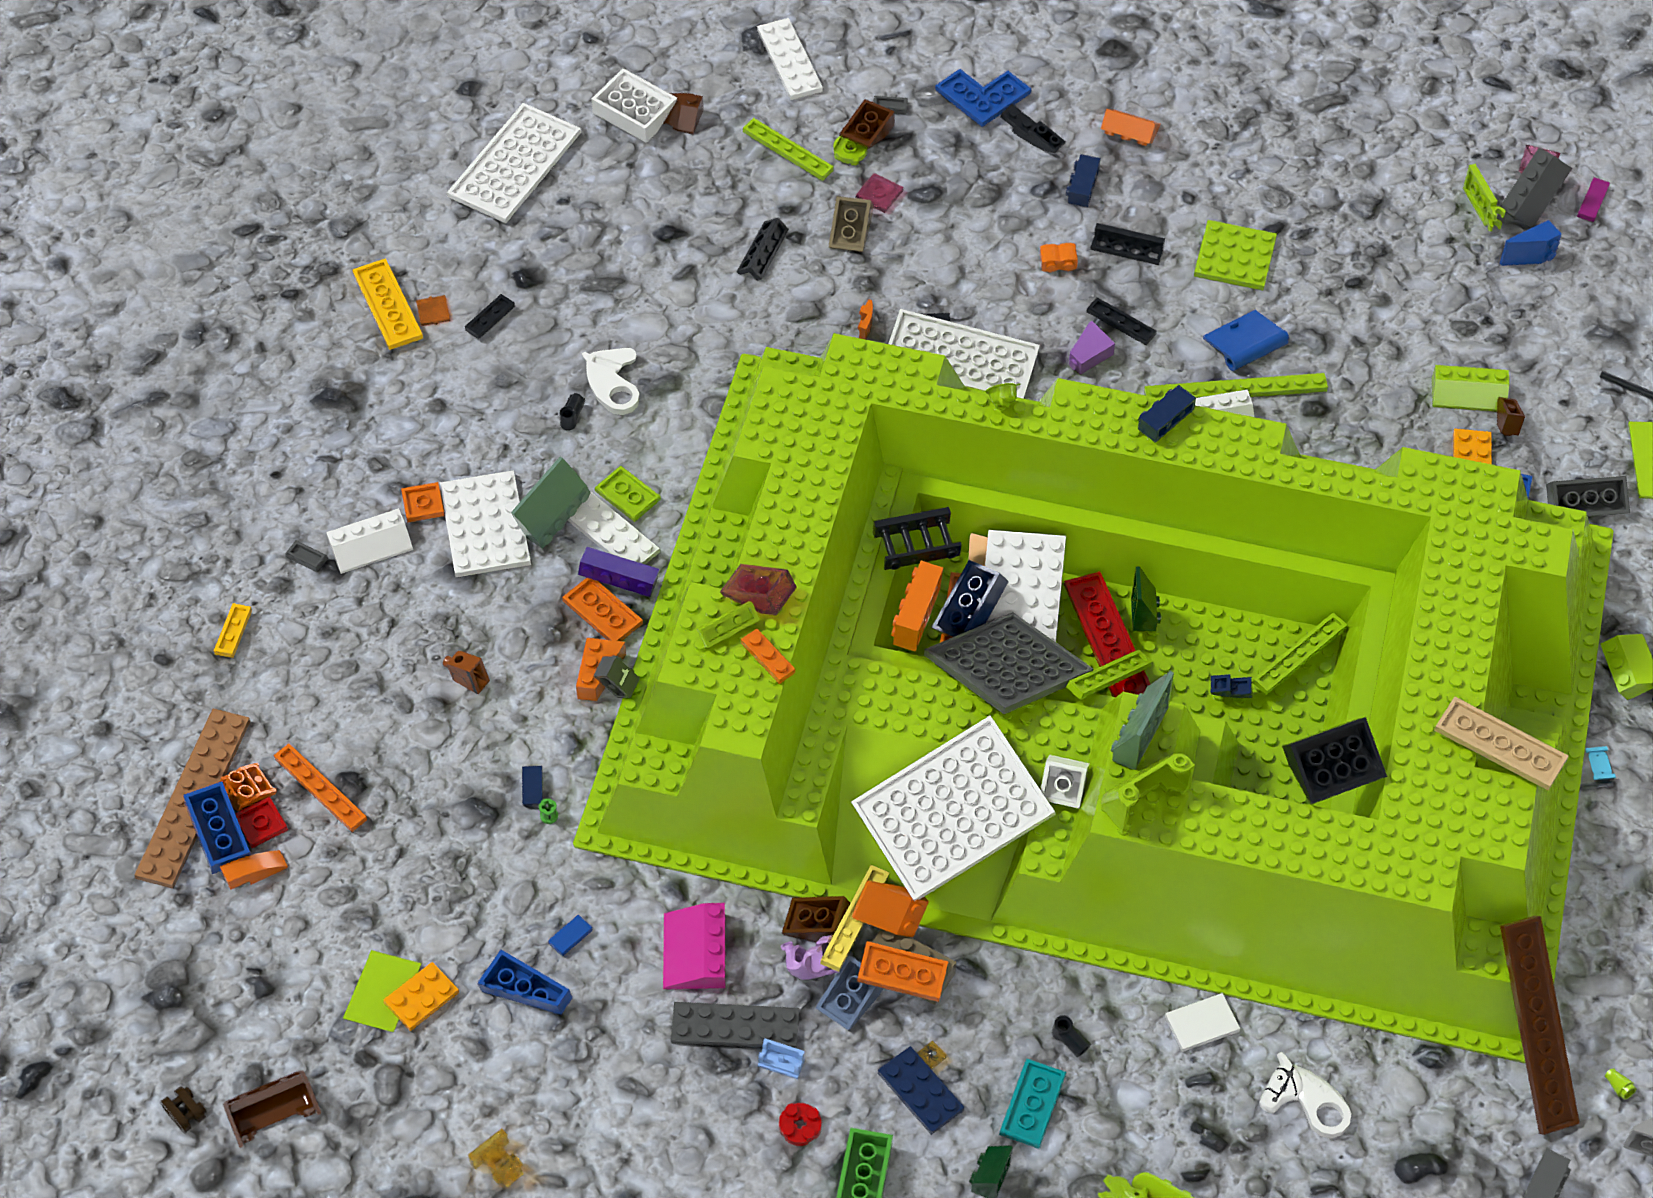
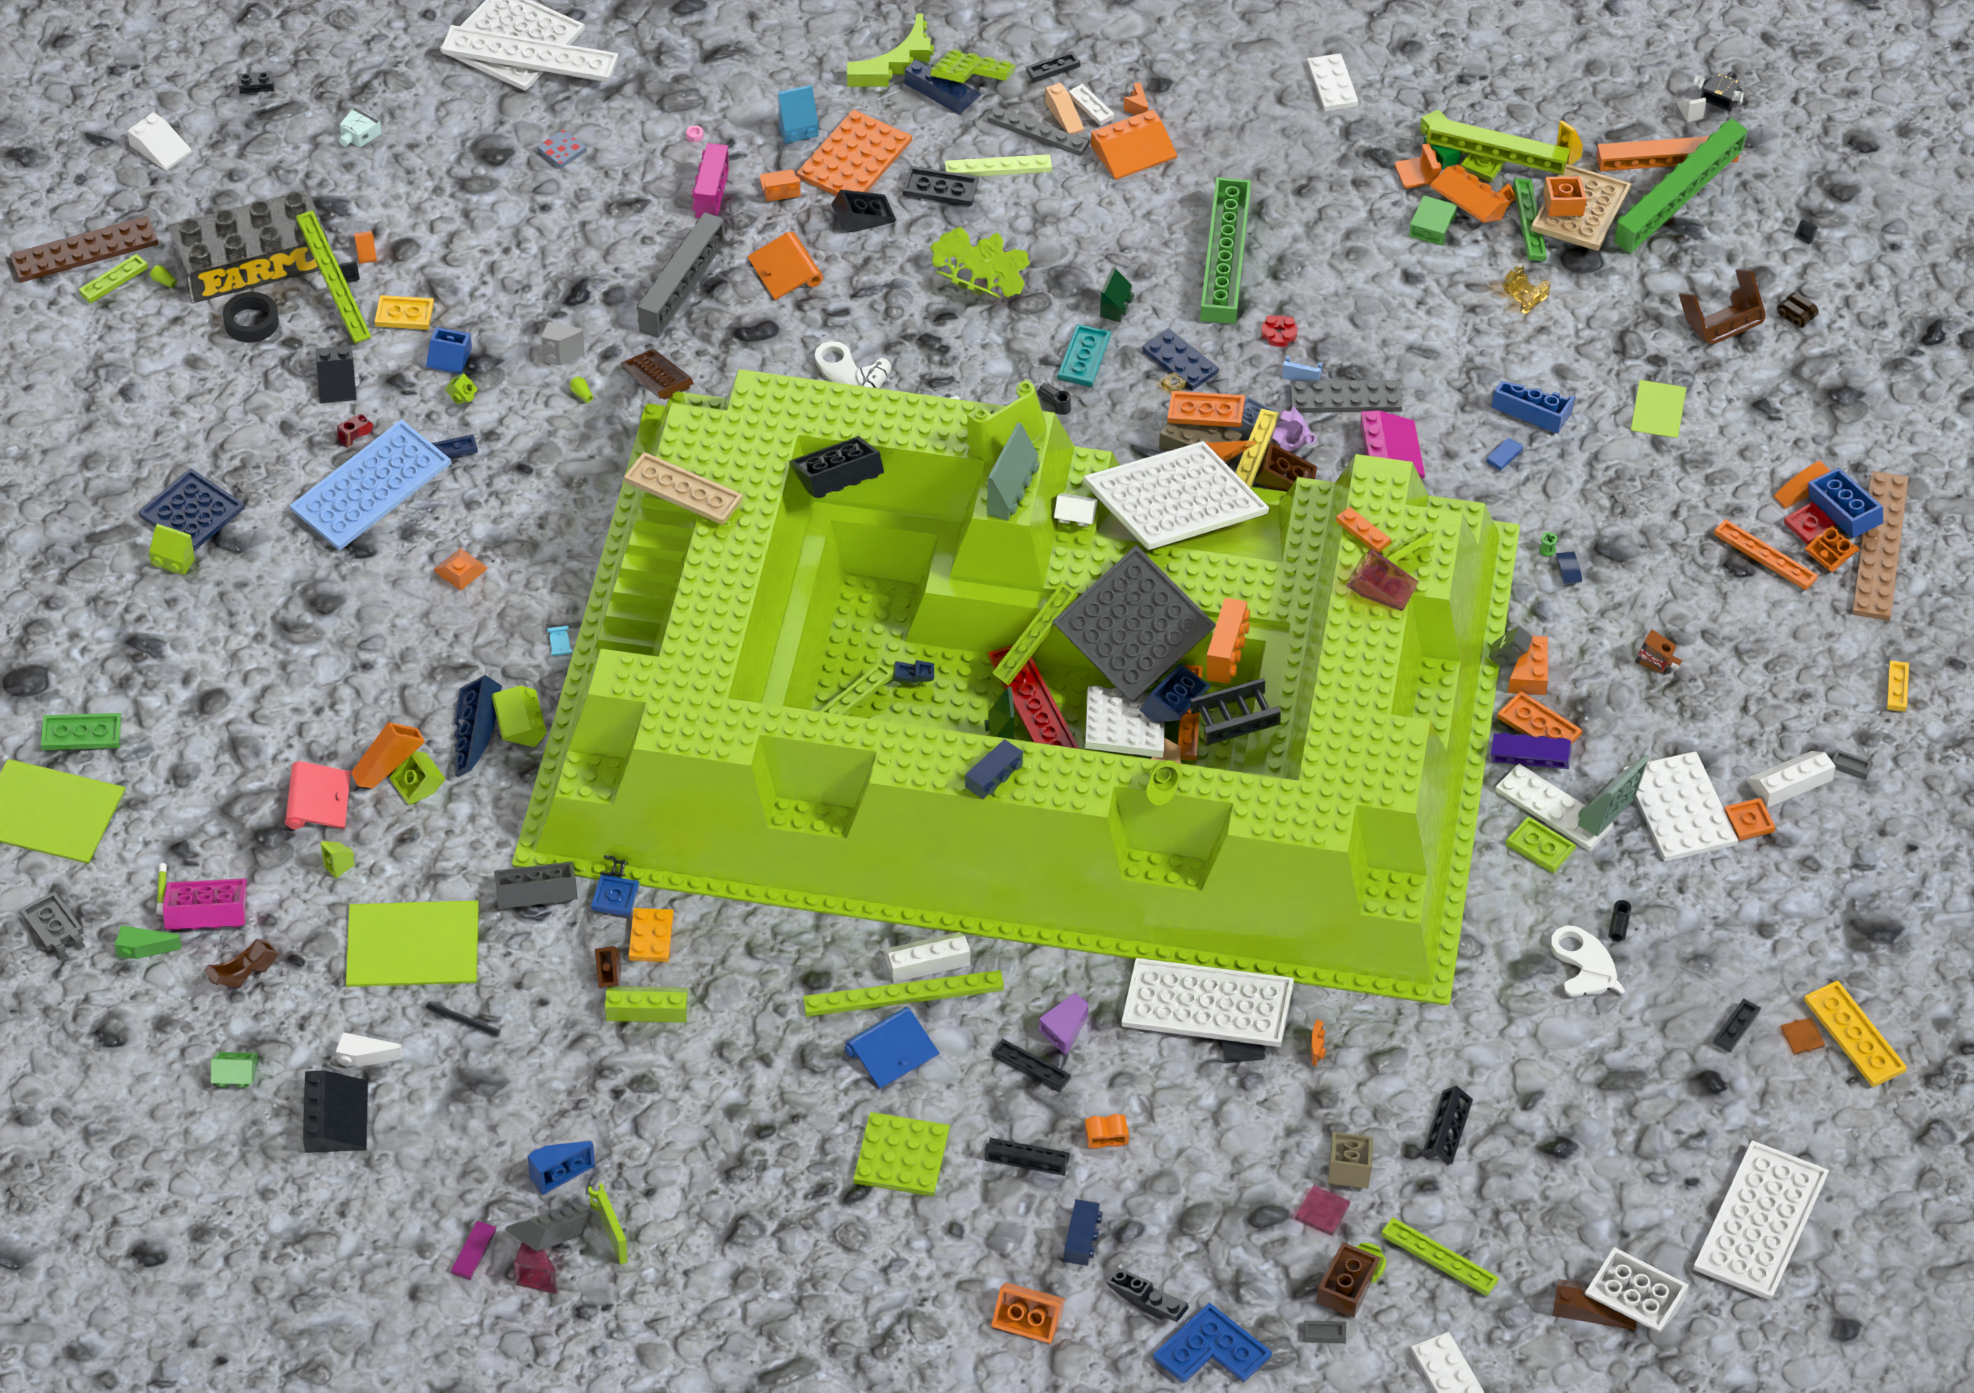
camera: 175 degrees right, 5 degrees down
light orange plate [383,962,459,1031] -> none

